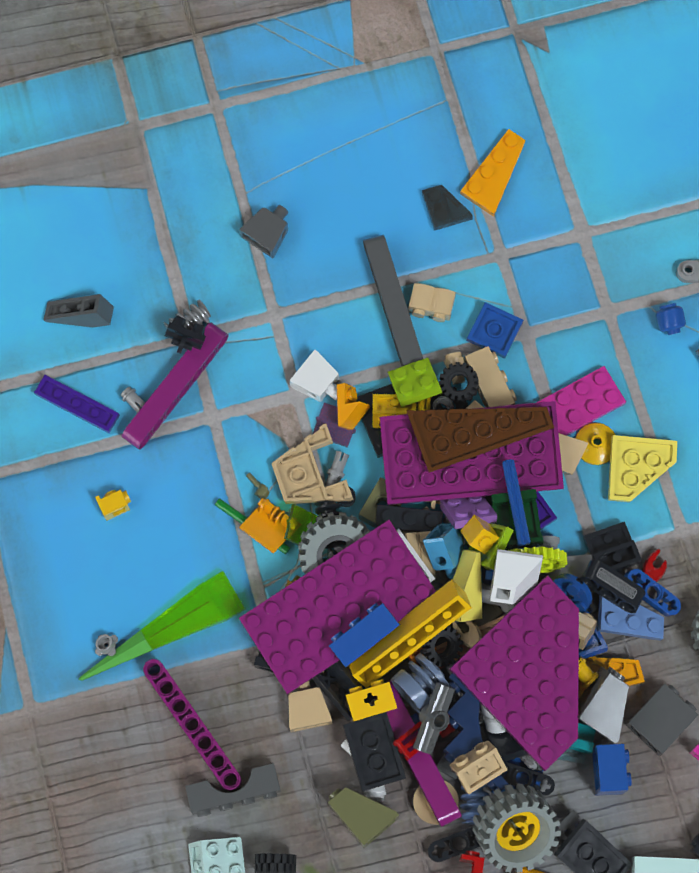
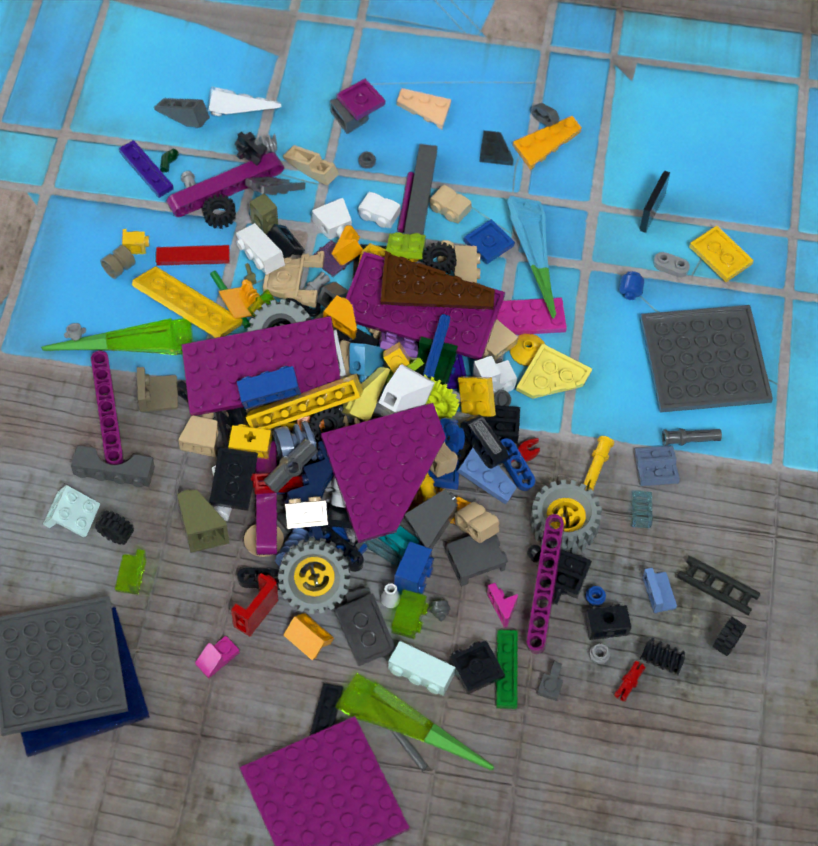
camera: 20 degrees right, 15 degrees down
none -> dark tan wheel [100,245,136,279]
none -> yellow plate [132,266,243,338]
none -> dark tan bracket [137,367,178,412]
none -> red tile [156,245,230,266]
none -> dark green arm [160,149,179,173]
none -> black tyre [203,194,236,229]
none -> white wedge [208,86,281,116]
none -> white brick [236,223,285,275]
none -> dark grey wing [245,176,306,195]
none -> olive brick [250,194,278,234]
none -> black panel [266,224,305,258]
none -> tan slope [283,145,339,186]
none -> dark grey brick [317,282,348,308]
none -> light orange slope [323,295,357,340]
none -> magenta plate [337,79,386,120]
none -> dark grey plate [358,152,376,168]
none -> white brick [359,192,401,228]
none -> white cone [381,583,401,608]
none -> clear neon green brick [392,589,429,640]
none -> light nougat wing [397,88,451,130]
none -> magenta bar [397,172,415,233]
none -> dark grey plate [430,601,451,622]
none -> tan brick [455,502,499,543]
none -> yellow plate [458,376,496,417]
none -> white brick [473,356,517,394]
none -> dark grey plate [494,390,511,406]
none -> medium azure plate [507,196,556,319]
none -> dark grey beam [532,103,559,126]
none -> black tile [640,171,670,233]

